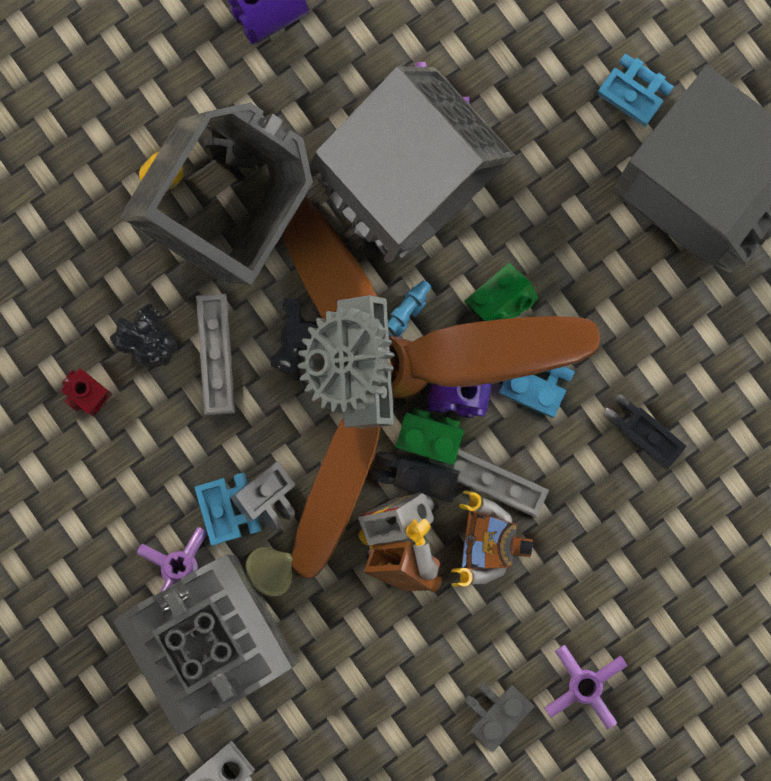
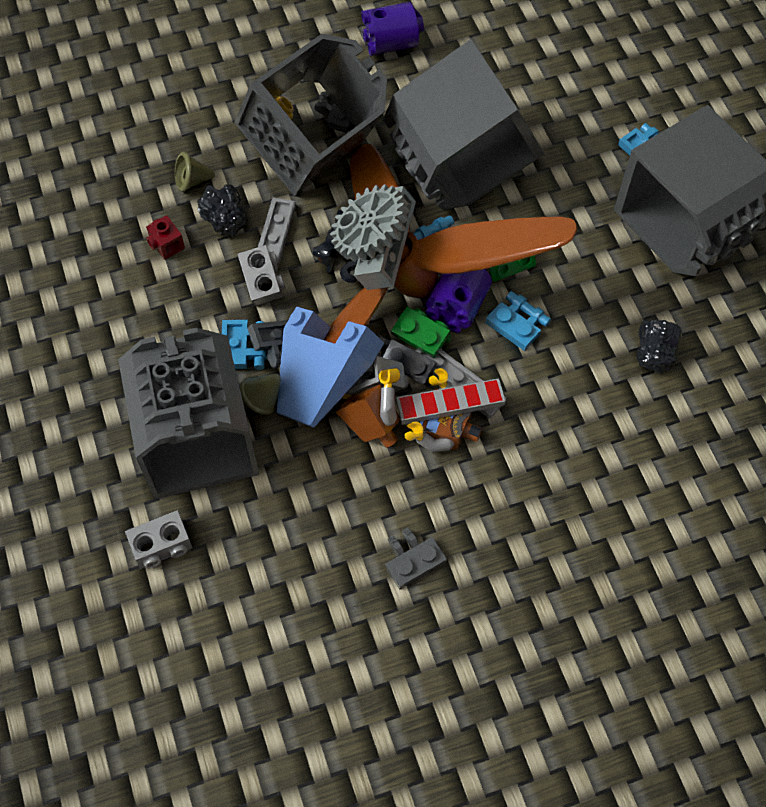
camera: 15 degrees right, 20 degrees down
medium lavender bar [544,644,627,730] -> none
black hinge [603,394,687,470] -> none
none -> olive hat [175,152,215,192]
none -> light grey brick [238,245,285,306]
none -> medium blue wedge [277,307,384,428]
none -> tile [396,378,506,425]
none -> black hair [637,320,682,374]

